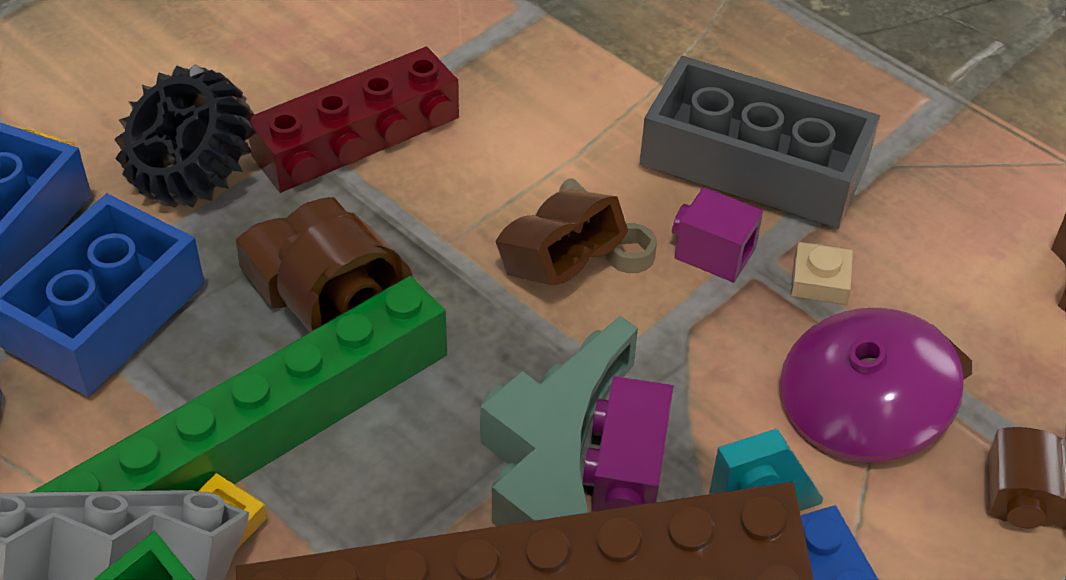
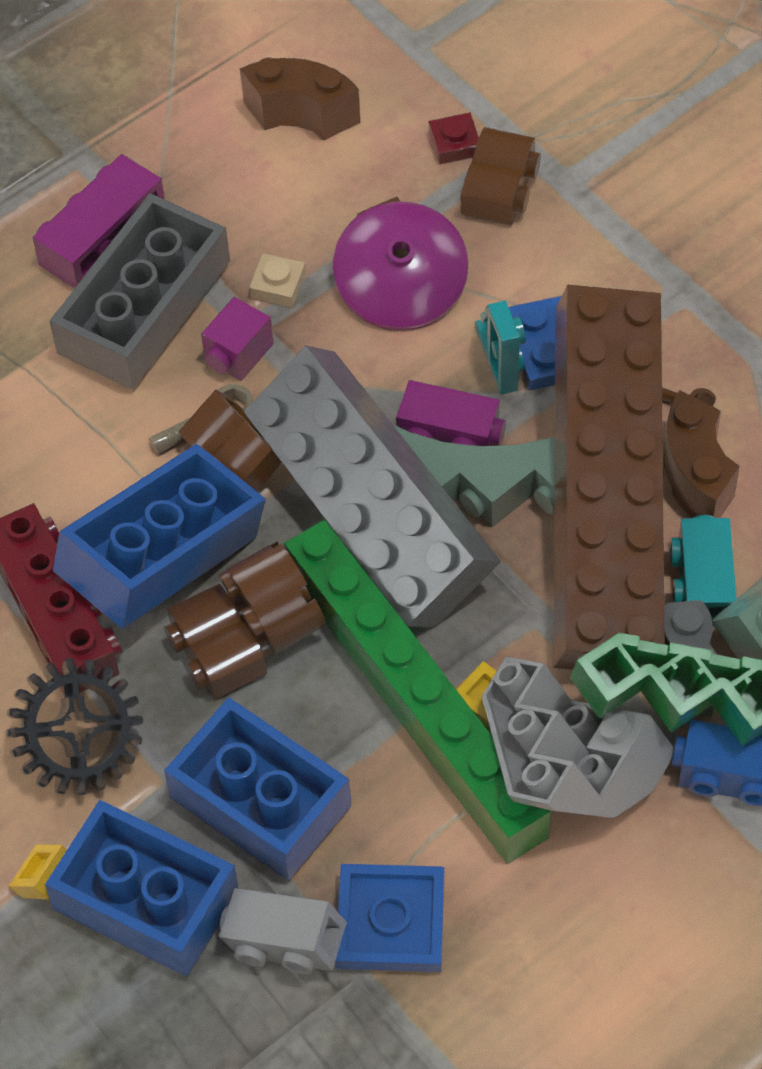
camera: 80 degrees left, 10 degrees up
none -> magenta brick [32,153,165,288]
none -> blue brick [53,443,266,629]
none -> brick [244,345,501,627]

